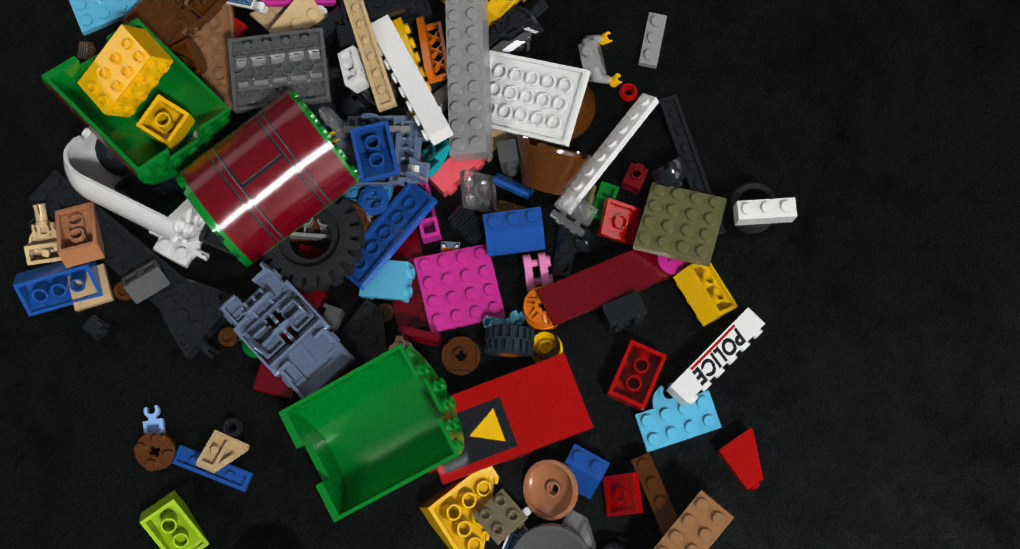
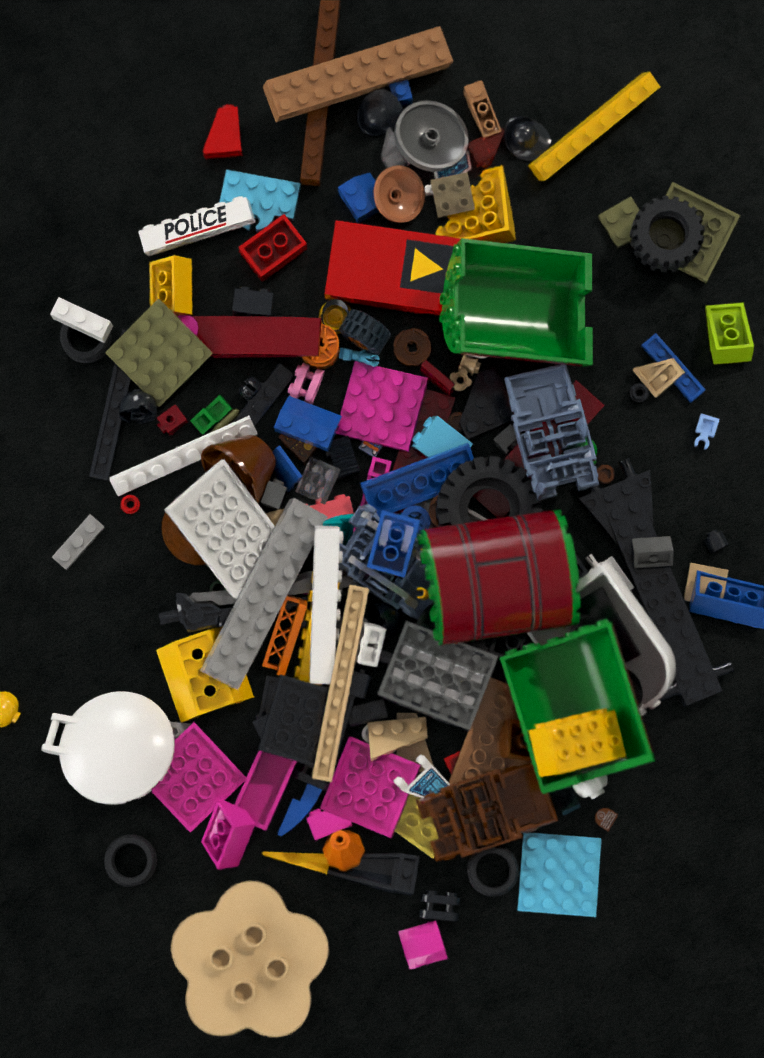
camera: 150 degrees left, 5 degrees up
tan brick [24,203,62,265] -> none
nougat slope [55,202,105,268] -> none
reddish brown tile [114,281,131,301] -> none
reddish brown plate [134,430,176,471] -> none
yellow brick [136,94,195,152] -> none
clear gear [318,106,343,132] -> none
clear plate [549,189,598,237] -> none
light grey torso [578,31,622,87] -> none
red plate [597,198,642,246] -> none
red plate [602,472,643,517] -> none

